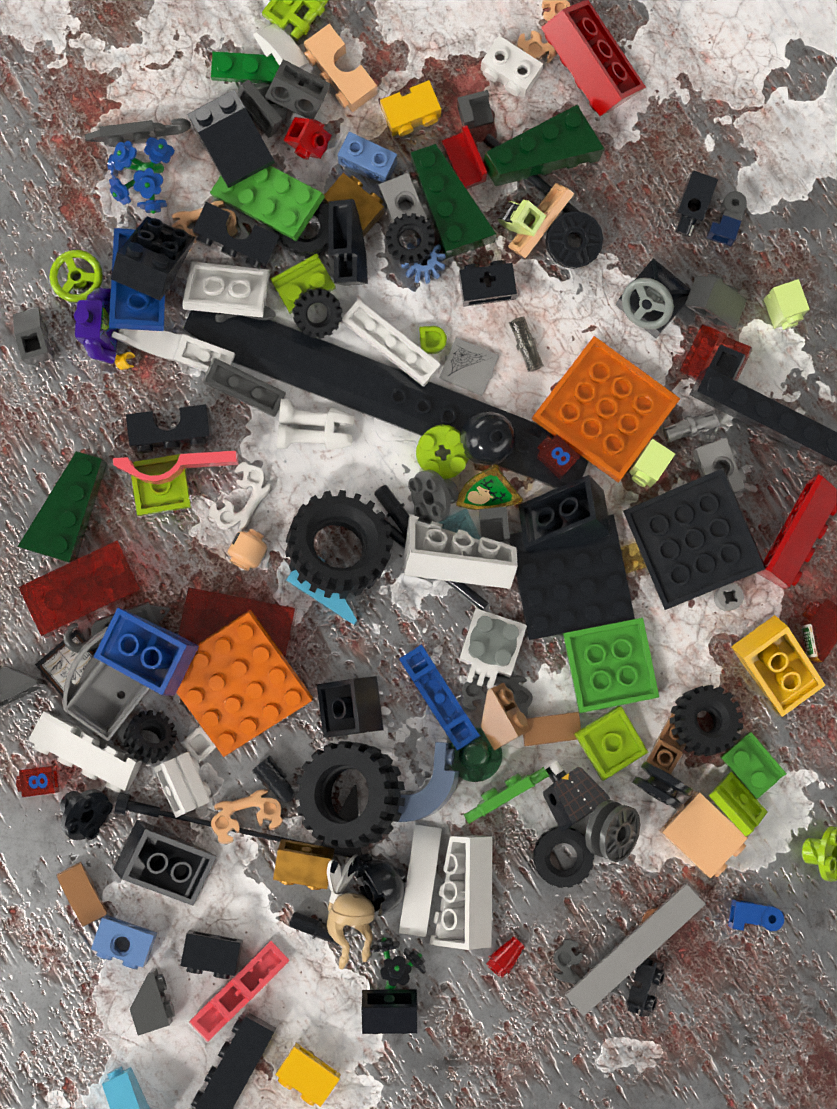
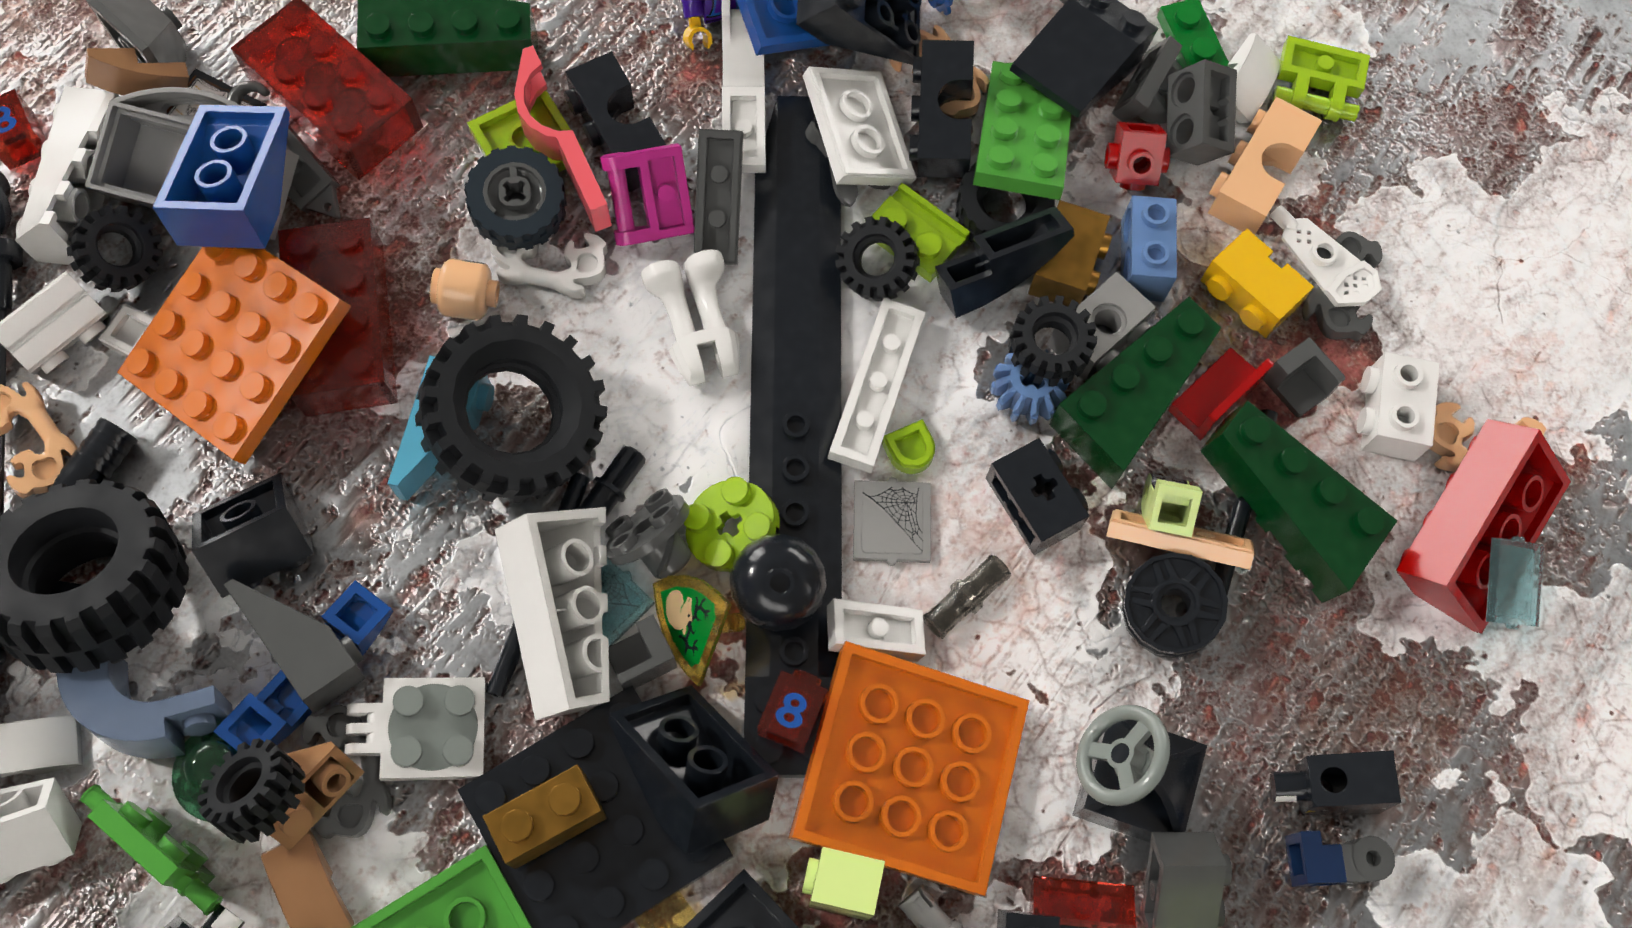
camera: 65 degrees right, 15 degrees down
none -> medium nougat slope [85,48,189,95]
none -> black tyre [198,738,306,844]
none -> dark grey slope [224,579,365,713]
none -> black wheel [464,145,567,251]
none -> pearl gold brick [482,764,607,869]
none -> dark pink plate [600,143,695,246]
none -> white plate [827,598,926,662]
none -> white piece [1270,205,1382,307]
none -> dark grey helmet [1302,231,1382,342]
none -> clear light blue piece [1486,536,1544,629]

